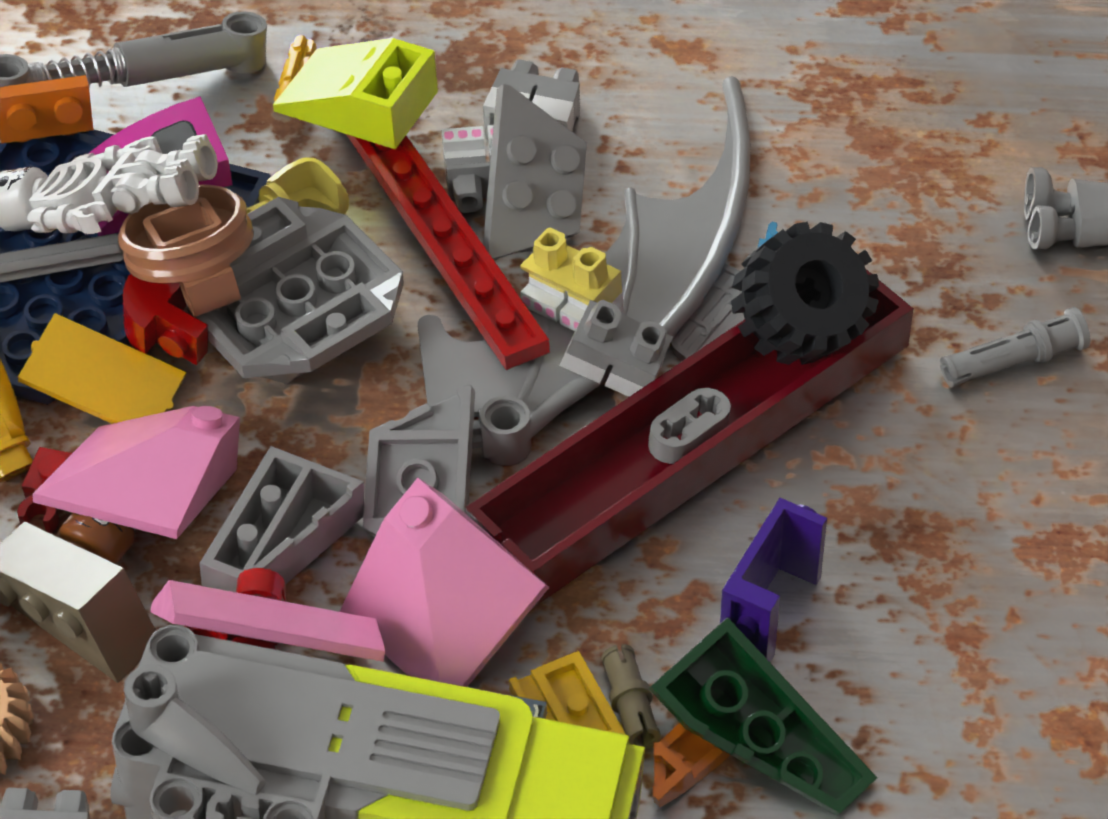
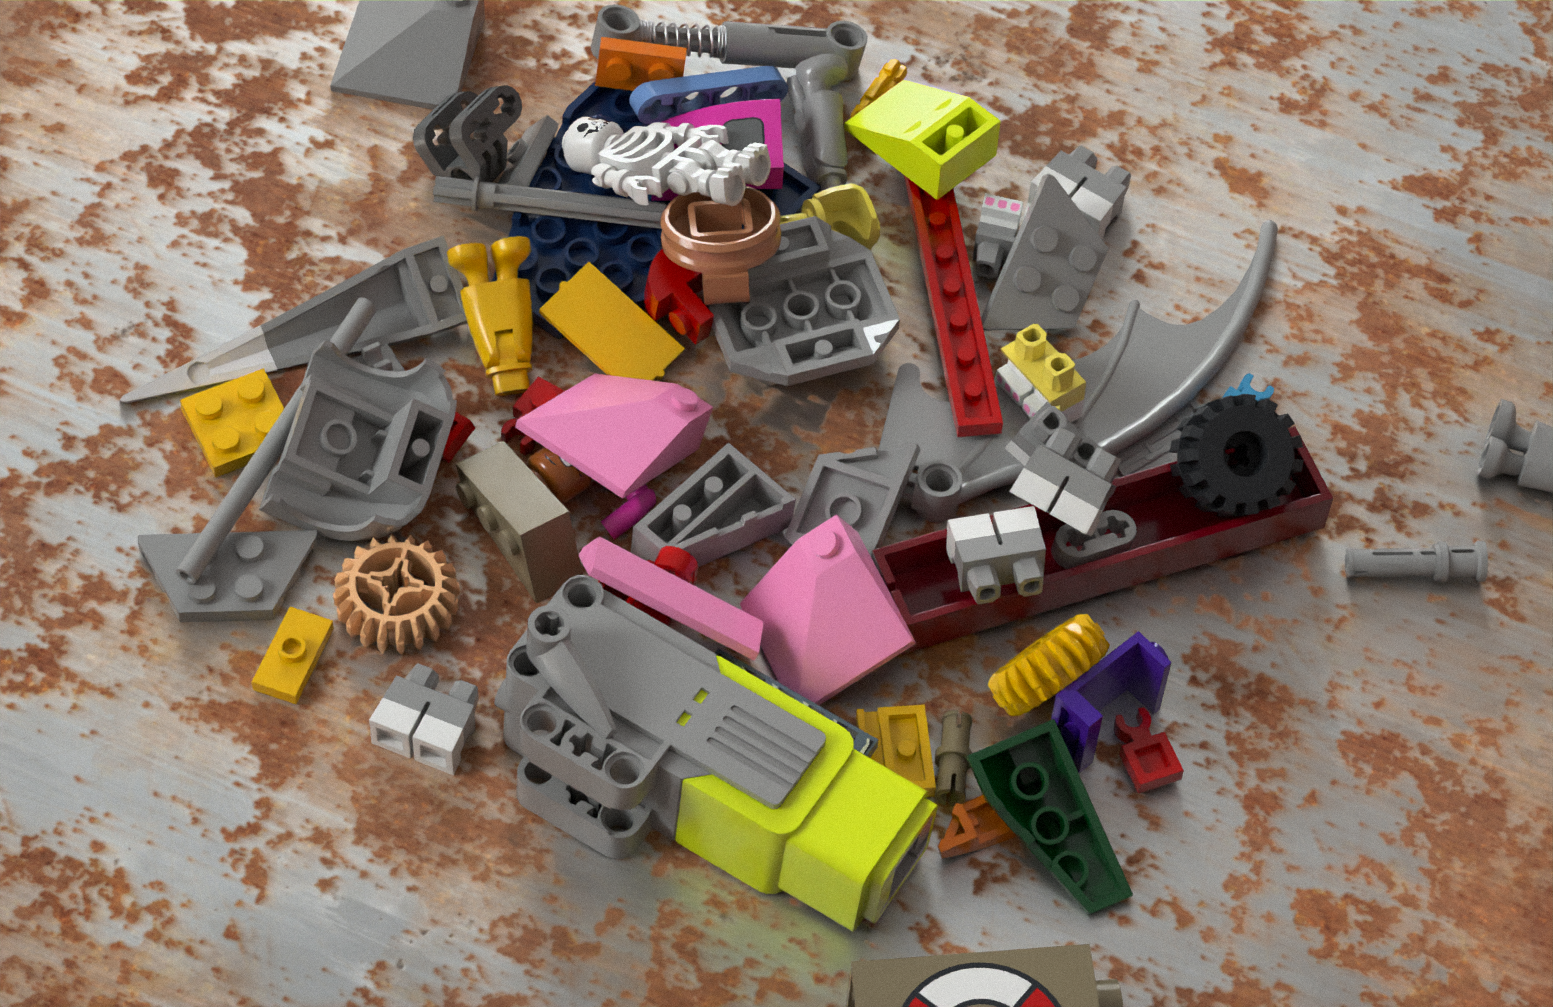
camera: 15 degrees right, 5 degrees up
none -> dark pink arm [600,484,656,540]
none -> medium blue beam [629,66,788,124]
none -> light grey piece [786,54,848,191]
none -> light grey hips [946,506,1046,604]
none -> yellow gear [988,614,1110,716]
none -> light grey hips [1009,426,1121,536]
none -> red plate [1113,707,1184,794]

